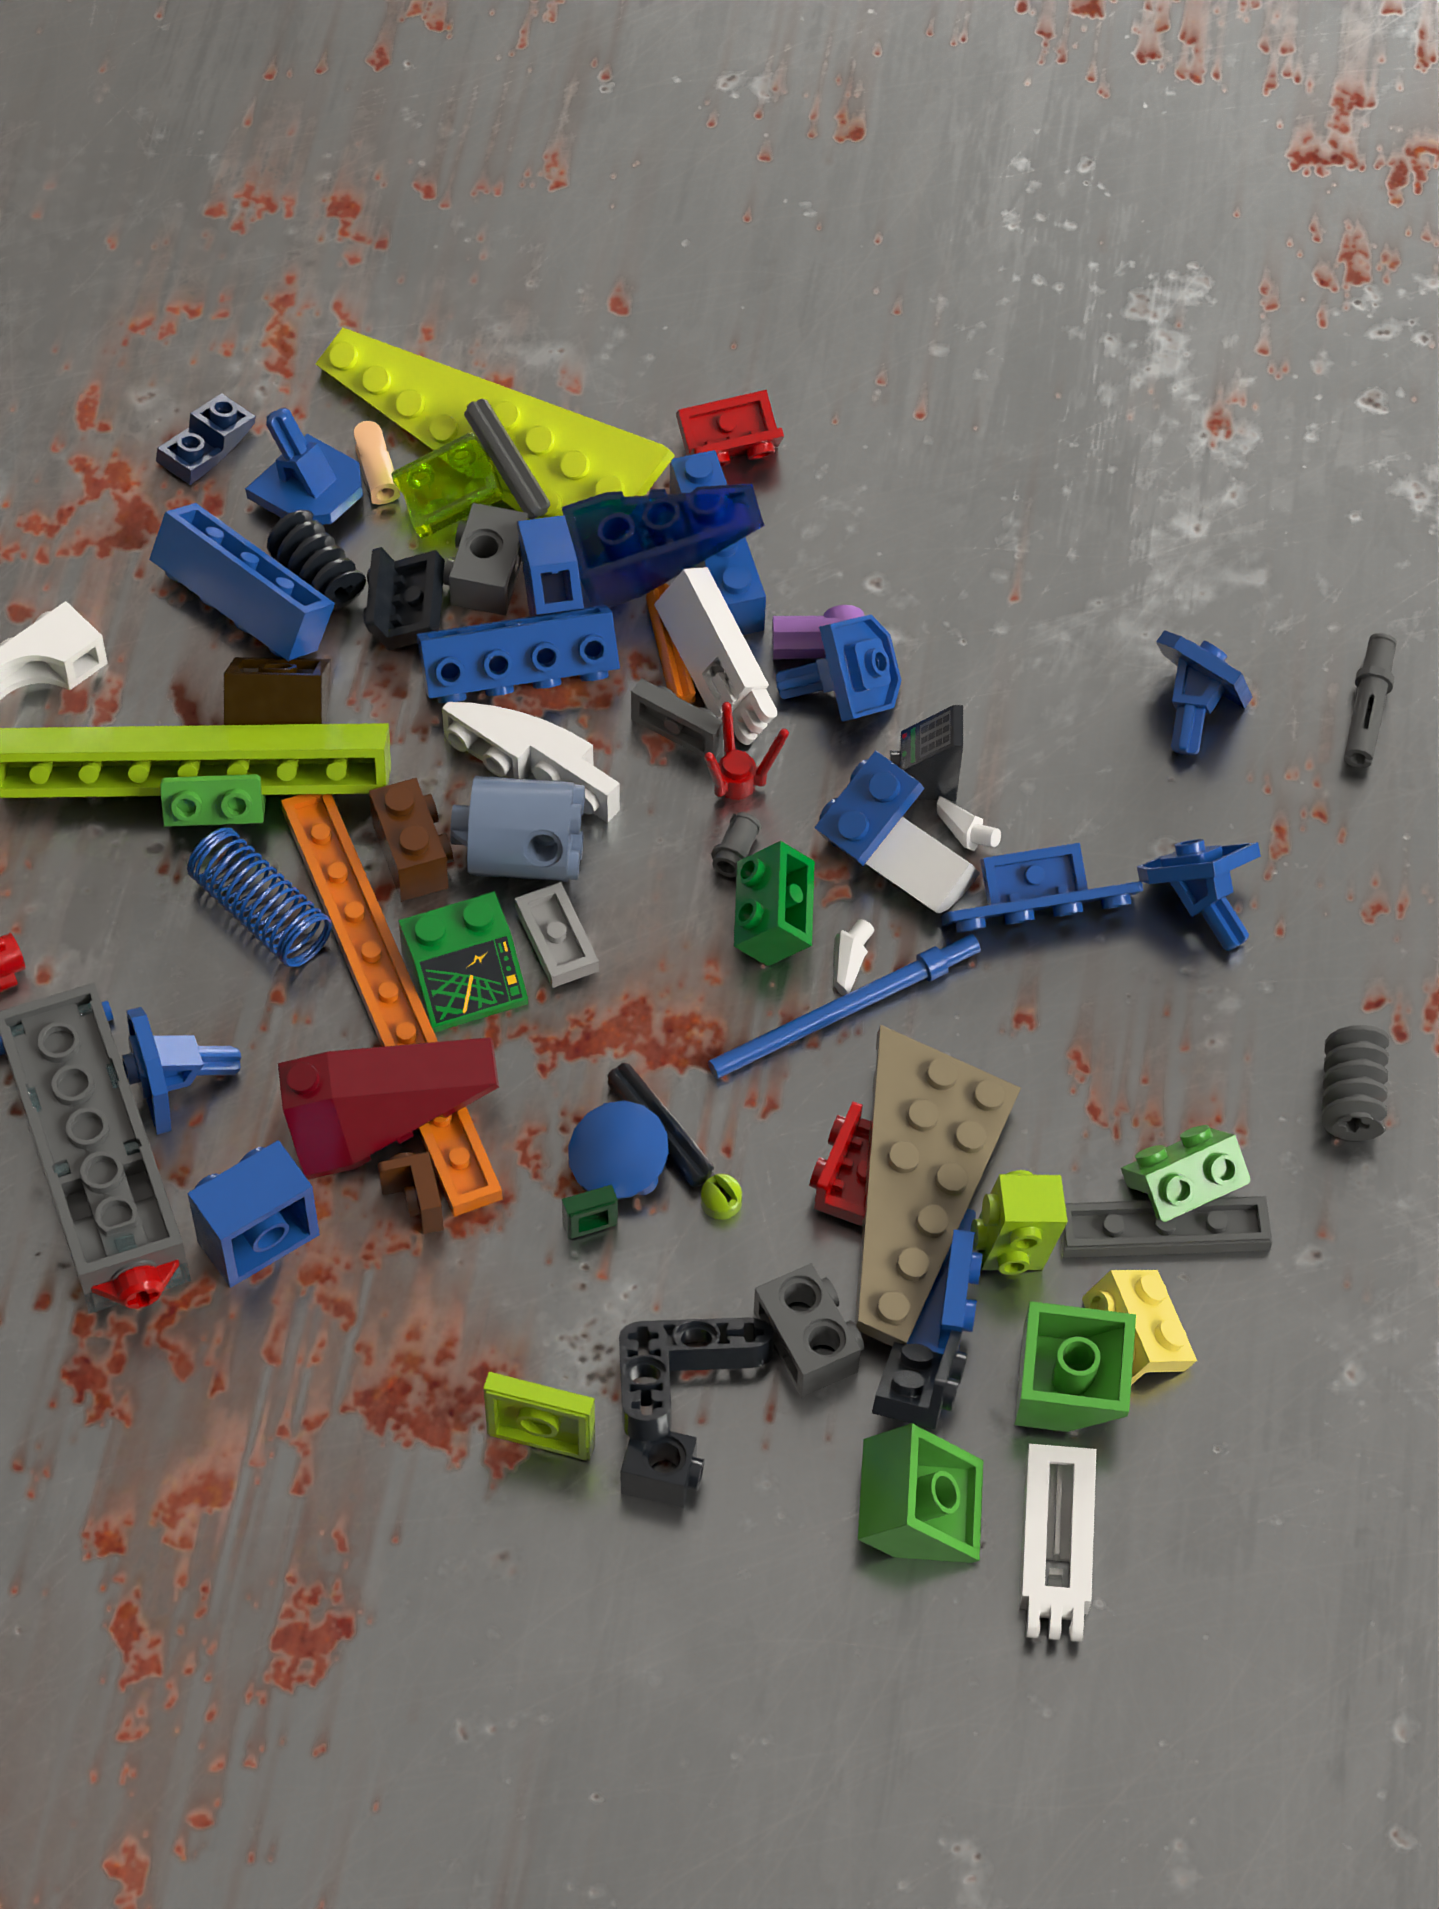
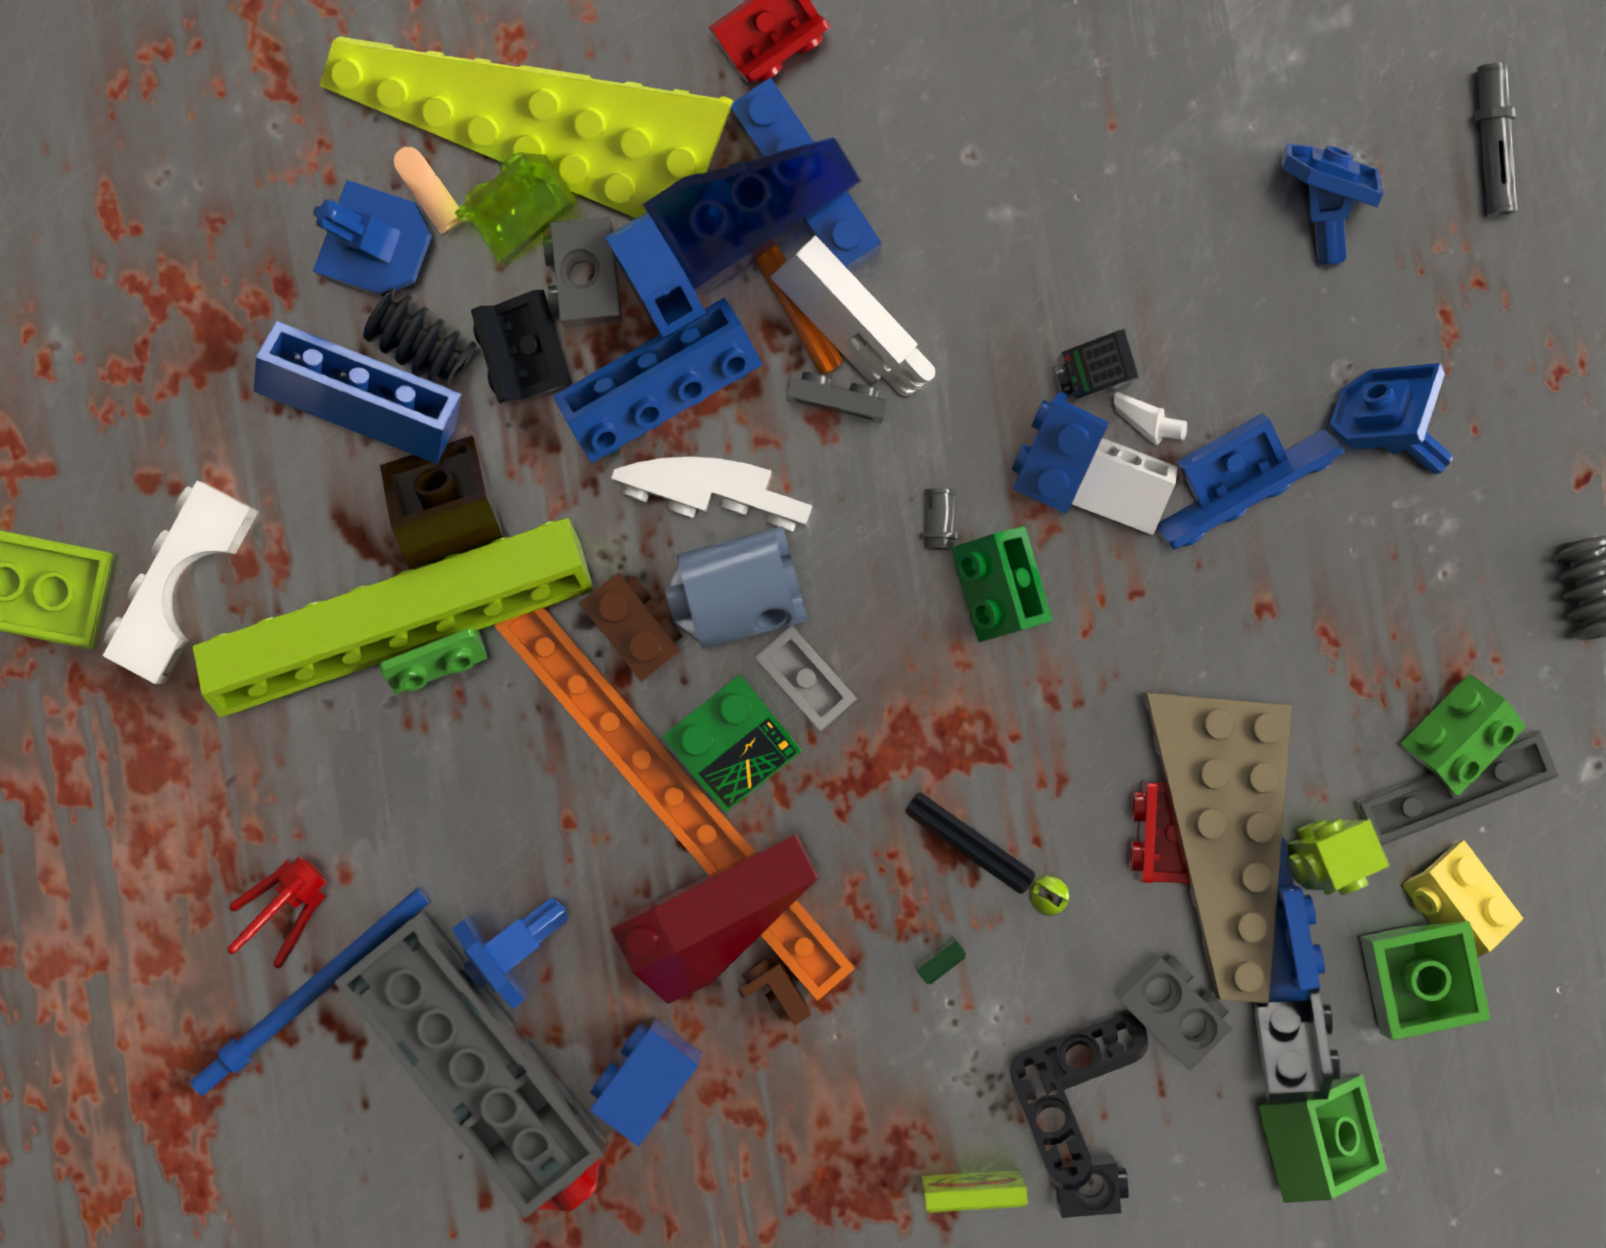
camera: 10 degrees left, 30 degrees up
dark blue slope [156,393,256,485] -> none
blue piece [187,828,332,967] -> none
dark grey axle [464,399,550,519] -> none
blue dish [568,1100,669,1199] -> none
red plant [704,702,789,800] -> none
blue bar [708,934,981,1079] -> none
medium lavender piece [772,605,865,659] -> none
blue piece [776,614,901,722] -> none
white bar [834,919,874,996] -> none
white hinge [1019,1444,1096,1642] -> none

